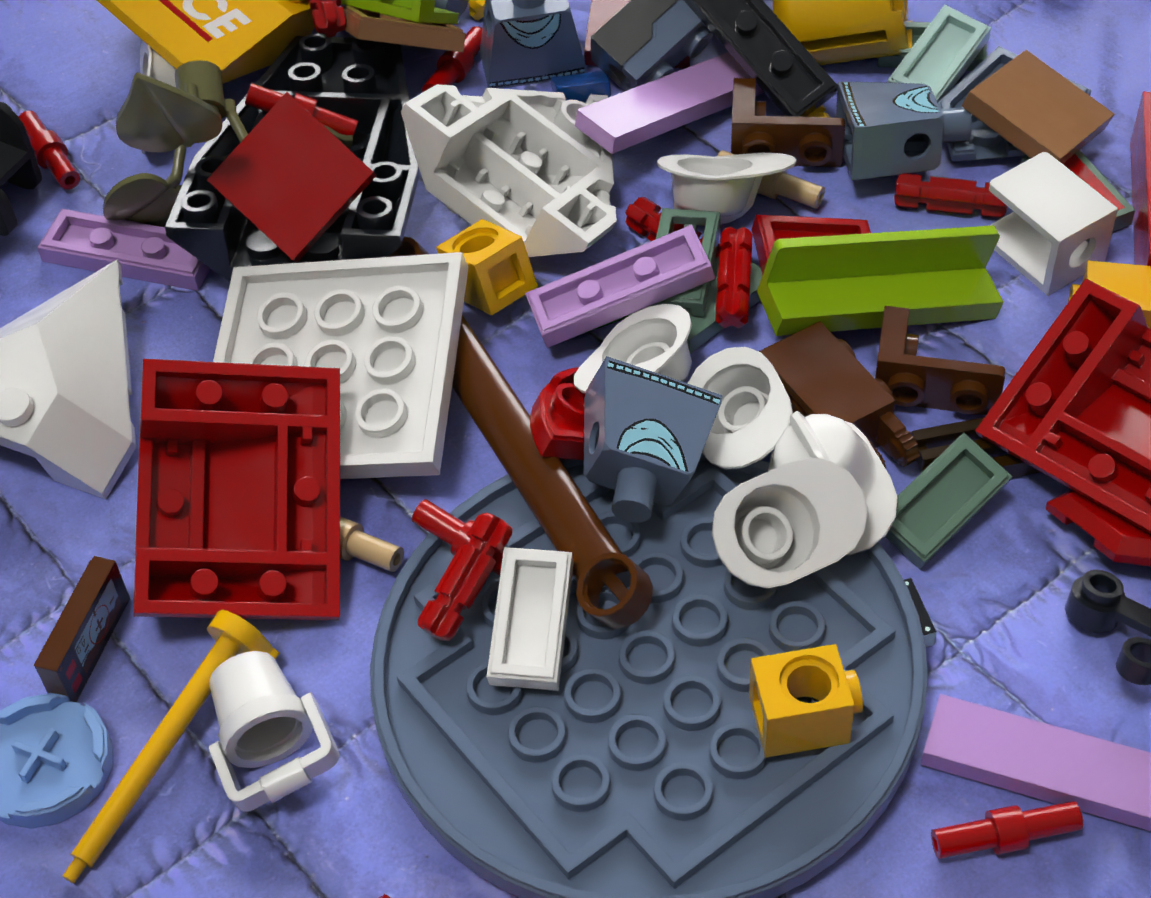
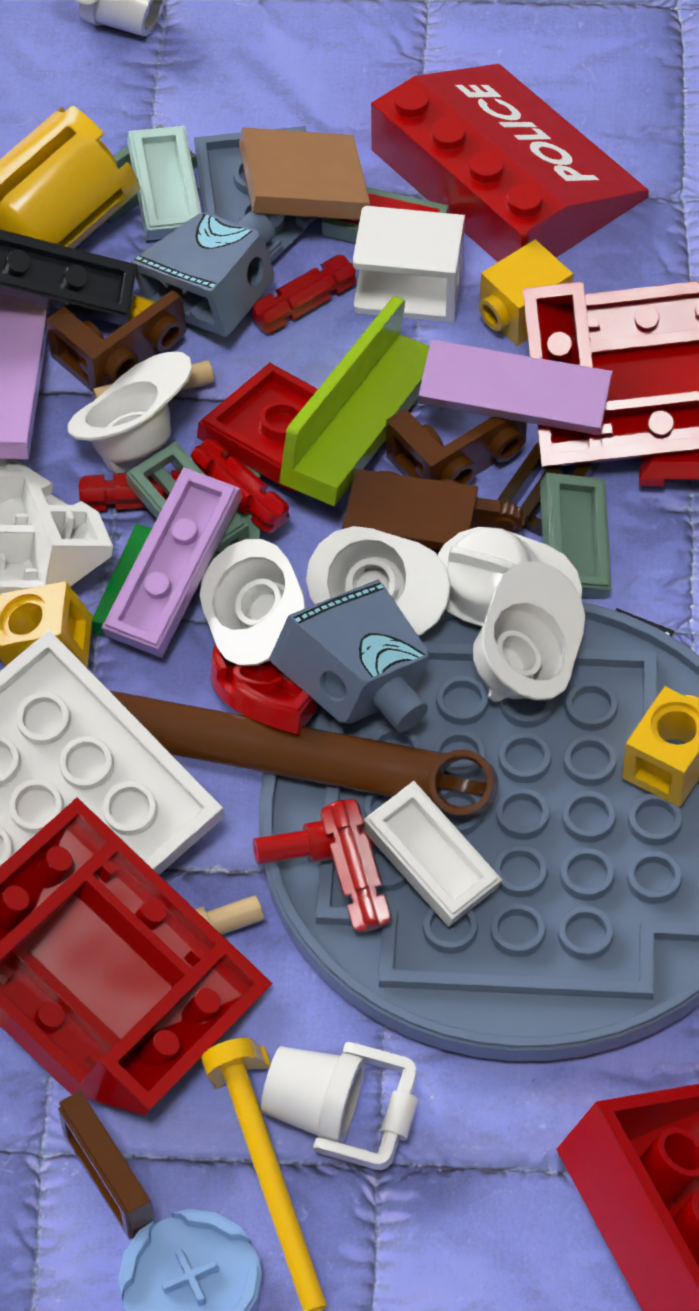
camera: 50 degrees left, 5 degrees up
none -> lavender tile [419,339,612,435]

